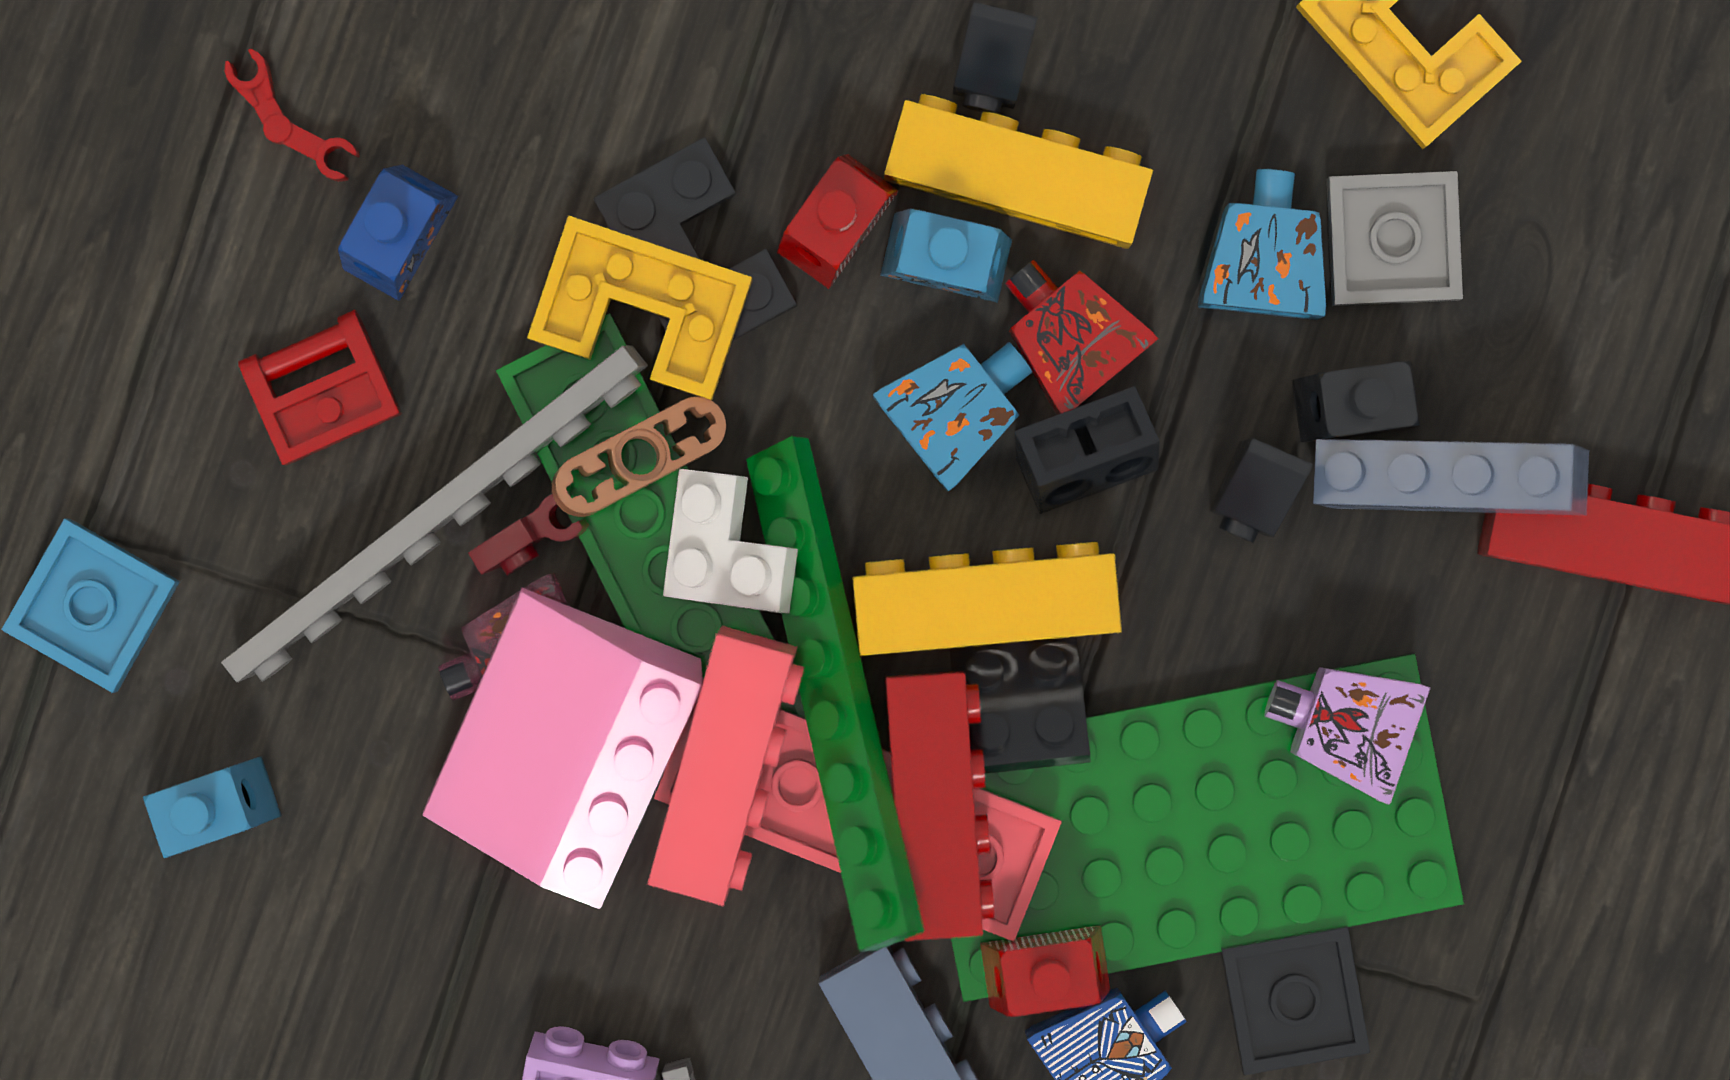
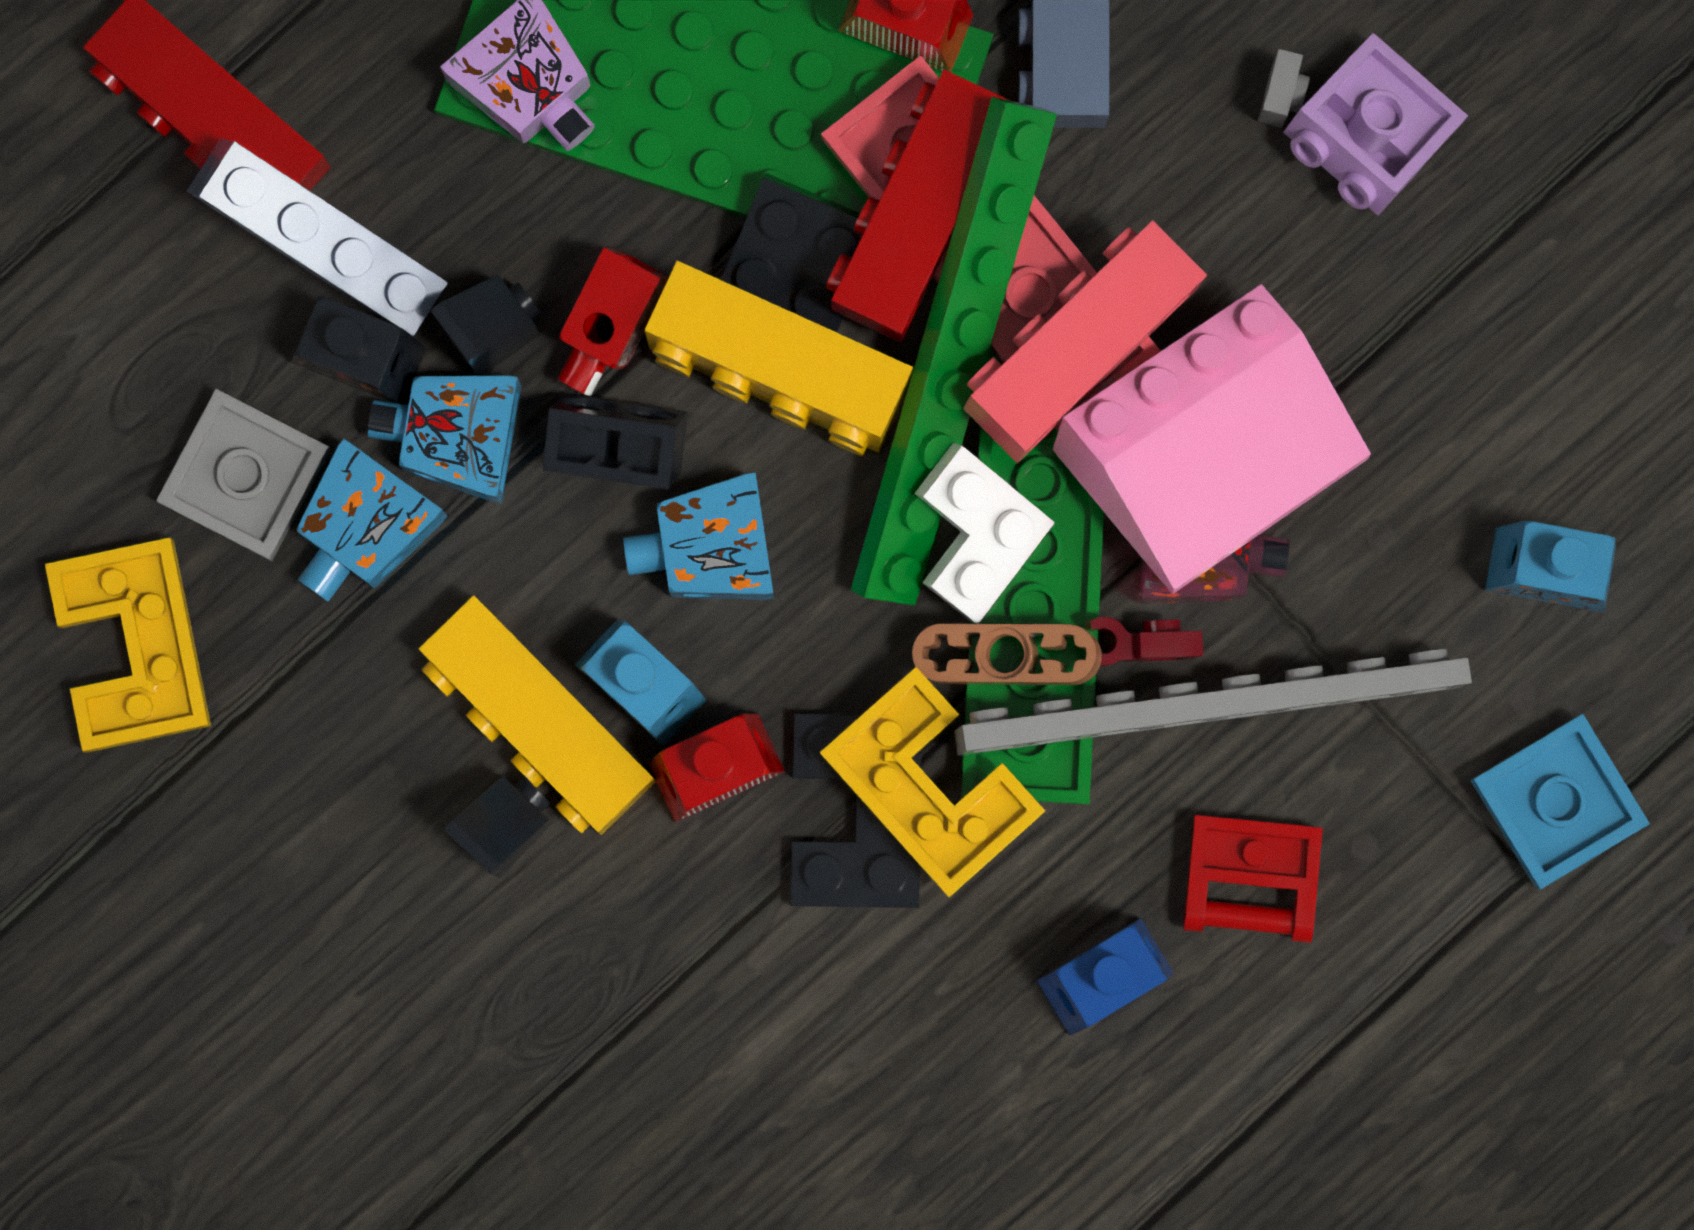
camera: 150 degrees left, 5 degrees down
red piece [224,49,360,182] -> none
red torso [1005,260,1158,415] -> none
none -> dark azure torso [368,376,522,504]
none -> red torso [557,247,669,396]

